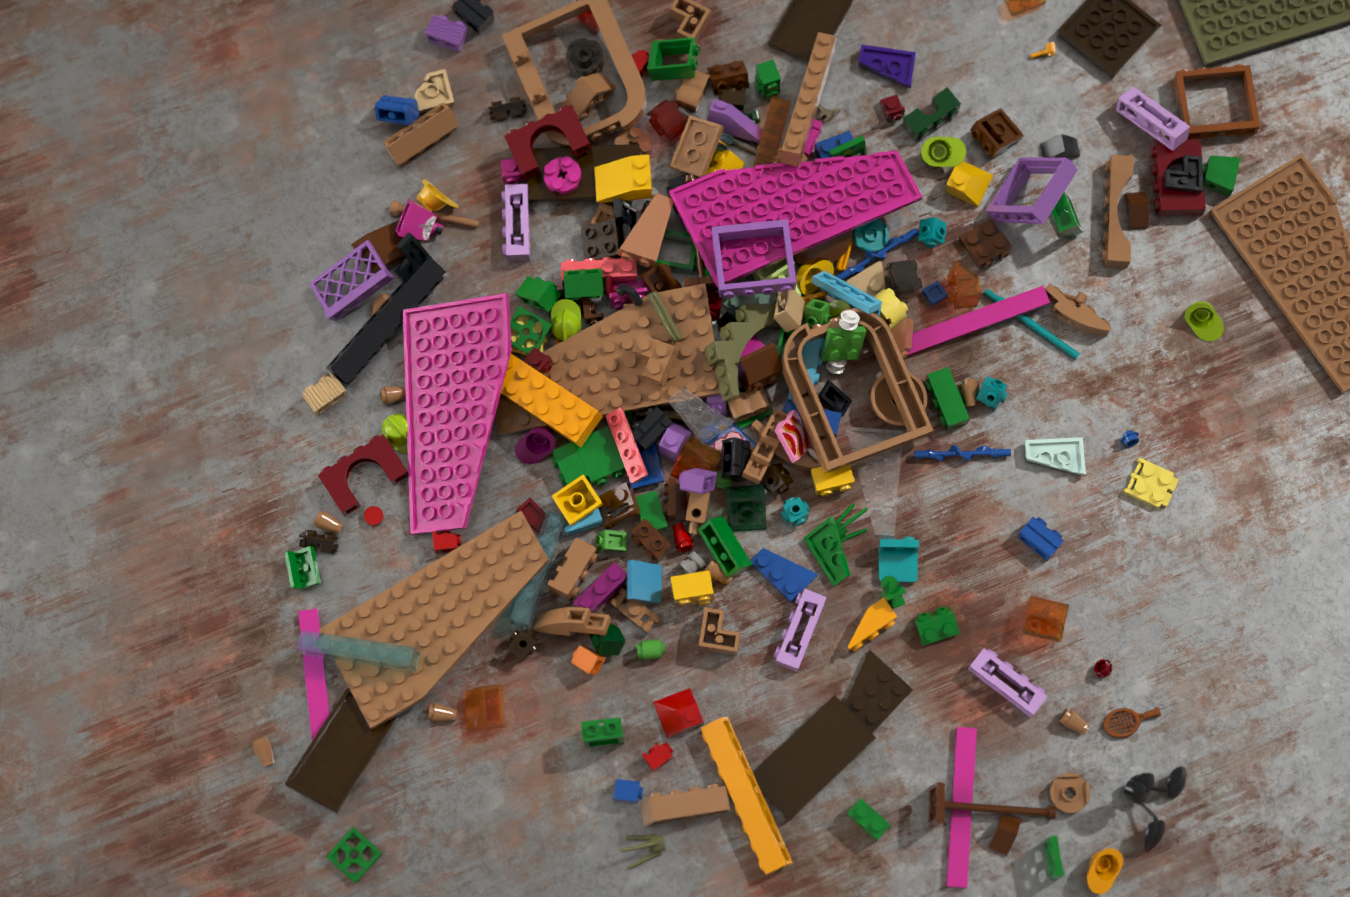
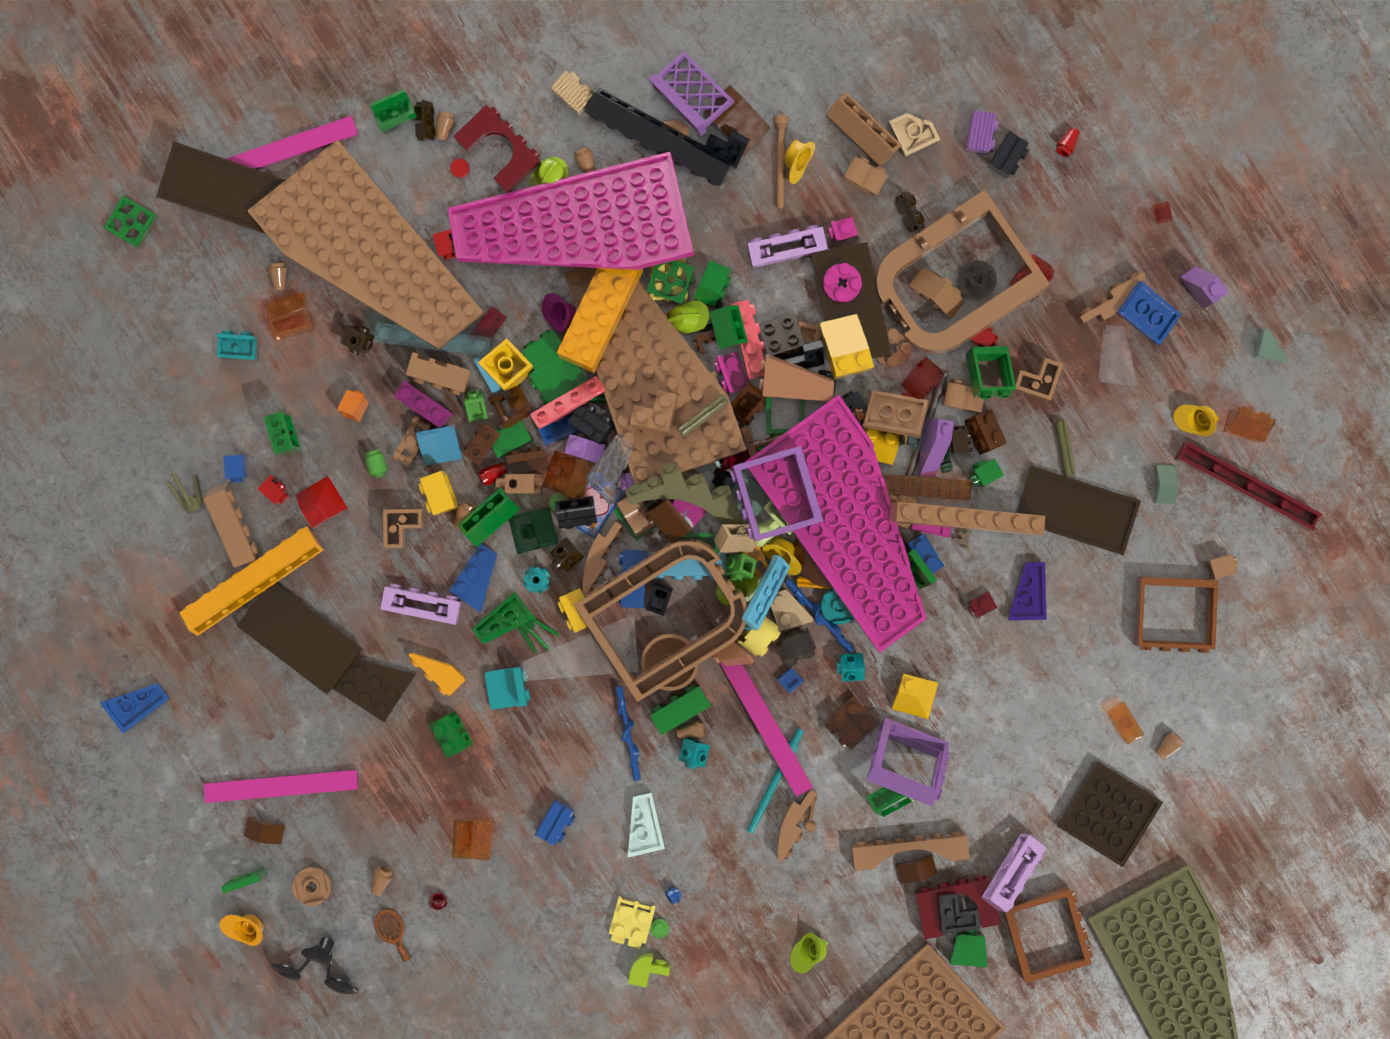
camera: 80 degrees right, 15 degrees up
medium nougat cone [252,736,274,767] -> none
clear light blue brick [297,630,420,672] -> none
blue brick [374,95,419,125] -> none
dark pink torso [395,199,443,241] -> none
dark red arch [504,105,592,180] -> none
dark red bracket [523,347,553,375] -> none
medium nougat slope [533,607,611,636] -> none
dark green slope [588,623,626,656] -> none
dark red arm [602,275,616,296] -> none
black arm [616,283,643,306] -> none
medium lavender brick [678,468,717,494] -> none
light grey wheel [679,551,706,574] -> none
medium nougat slope [741,408,788,485] -> none
slope [775,409,811,463] -> none
bright green plate [820,310,867,374] -> none
green brick [846,798,891,842] -> none
green hips [880,576,906,608] -> none
dark green arch [902,87,961,141] -> none
lime piece [921,137,966,167] -> none
reddish brown tile [928,782,1056,827] -> none
clear orange slope [947,261,981,309] -> none
lavender brick [968,648,1048,718] -> none
reddish brown plate [970,108,1024,157] -> none
light orange hand [1030,42,1056,58] -> none
black slope [1040,134,1080,158] -> none
none -> teal bracket [216,330,258,361]
none -> lime brick [628,953,670,988]
none -> bright green plate [650,919,669,939]
none -> medium nougat brick [843,156,888,197]
none -> olive axle [1055,420,1076,476]

